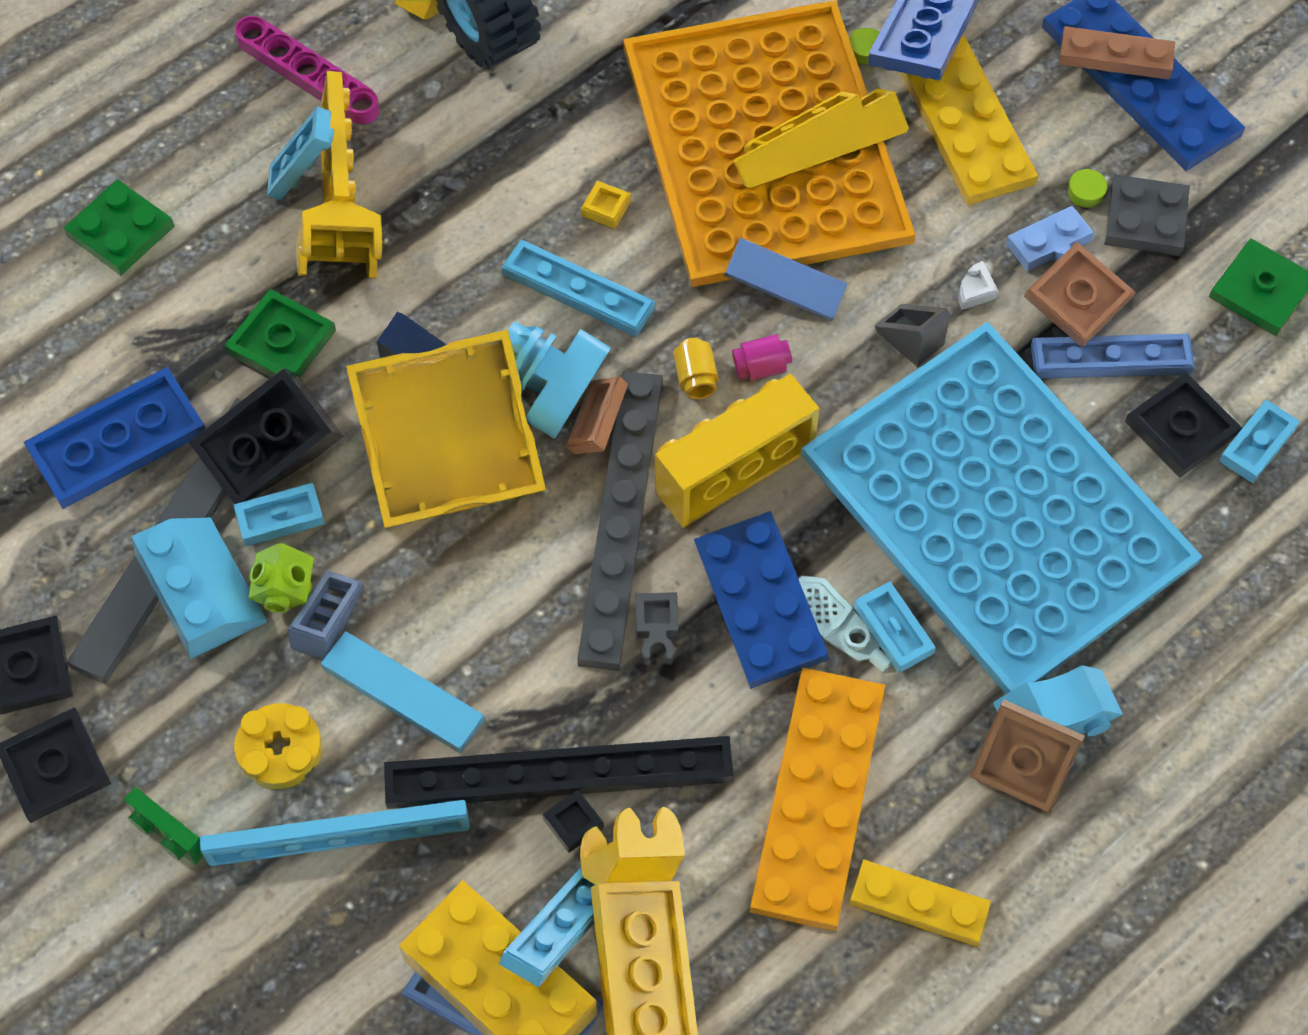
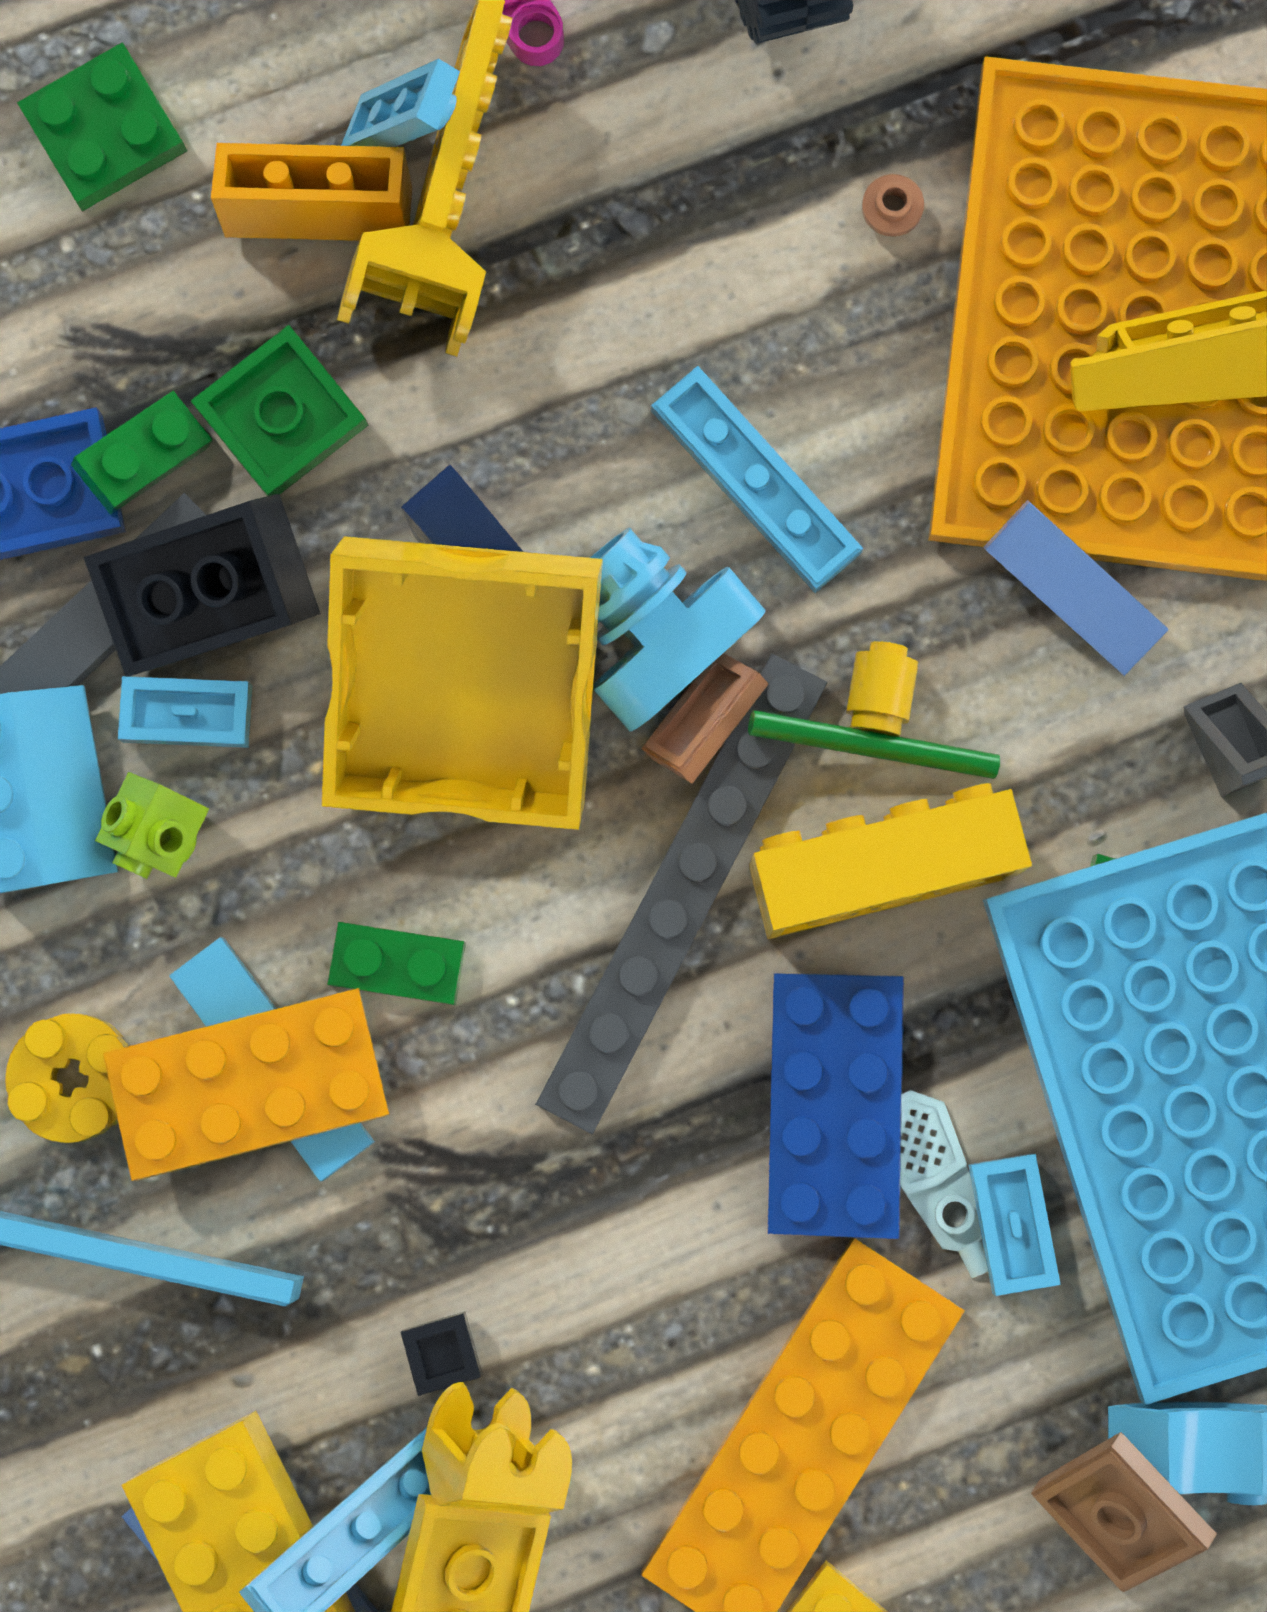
camera: 25 degrees right, 20 degrees up
sand blue slope [288,570,364,660] -> none
black plate [384,736,734,809] -> none
yellow tile [581,181,631,229] -> none
dark grey plate [636,592,679,665] -> none
dark pink brick [732,334,792,382] -> none
none -> green plate [71,391,212,515]
none -> light orange plate [103,988,390,1181]
none -> light orange brick [211,143,413,241]
none -> green plate [327,922,466,1006]
none -> green bar [748,710,1000,779]
none -> nougat plate [862,174,924,237]

